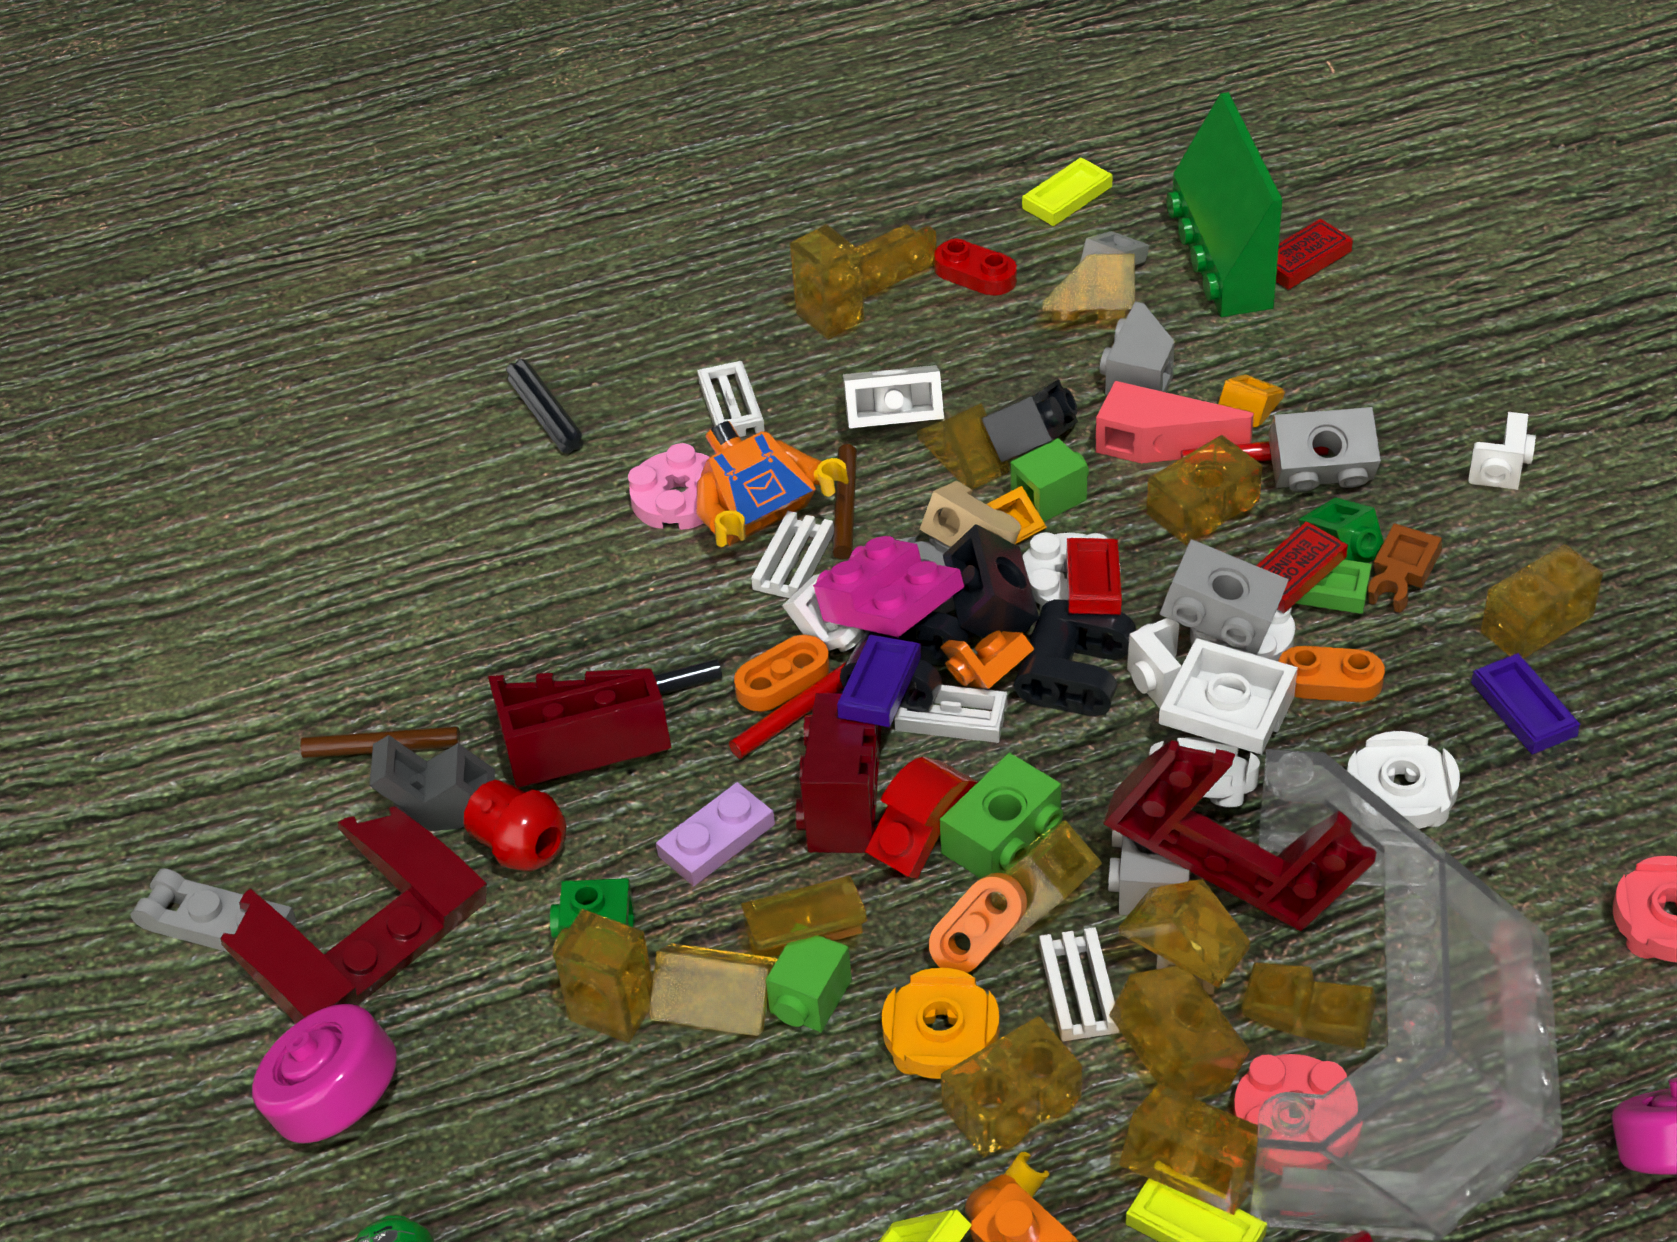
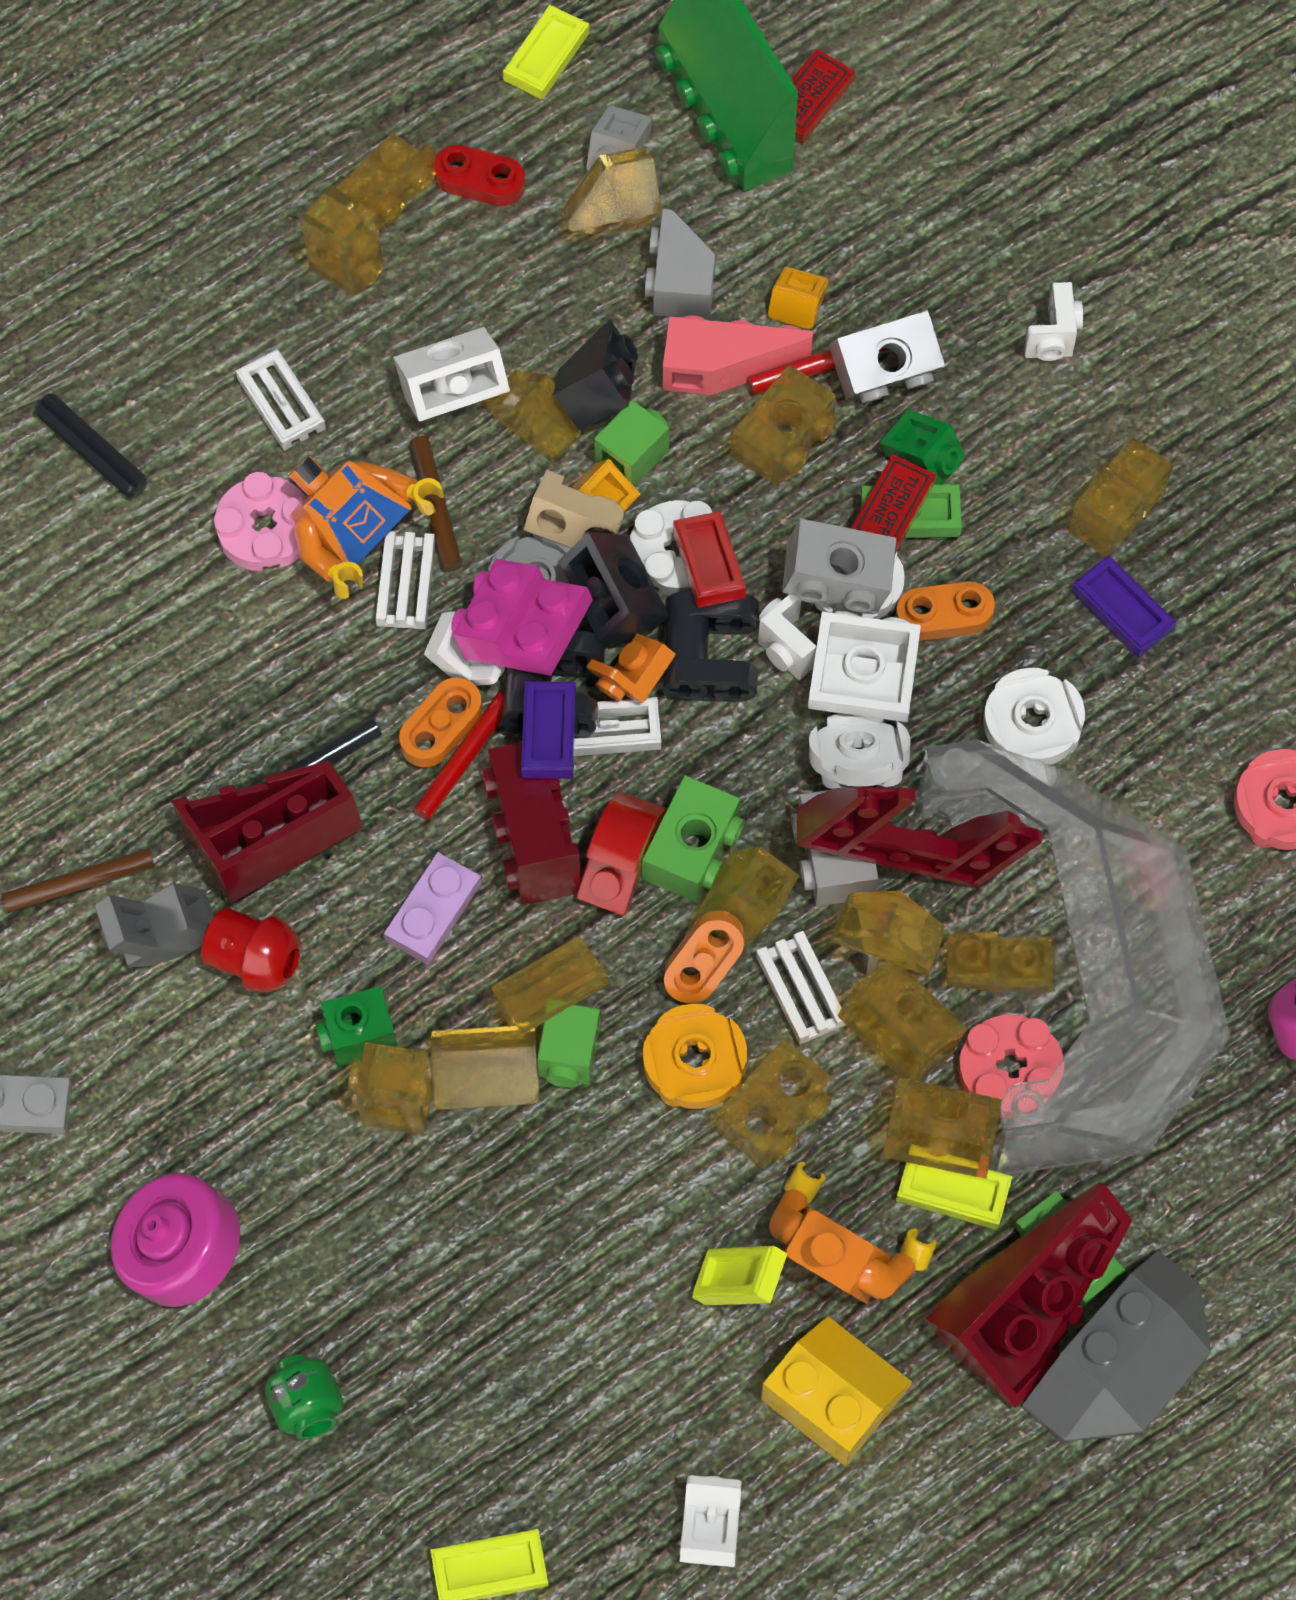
camera: 20 degrees left, 20 degrees up
dark red wedge [221,806,487,1024] -> none
dark orange plate [1368,523,1442,613] -> none

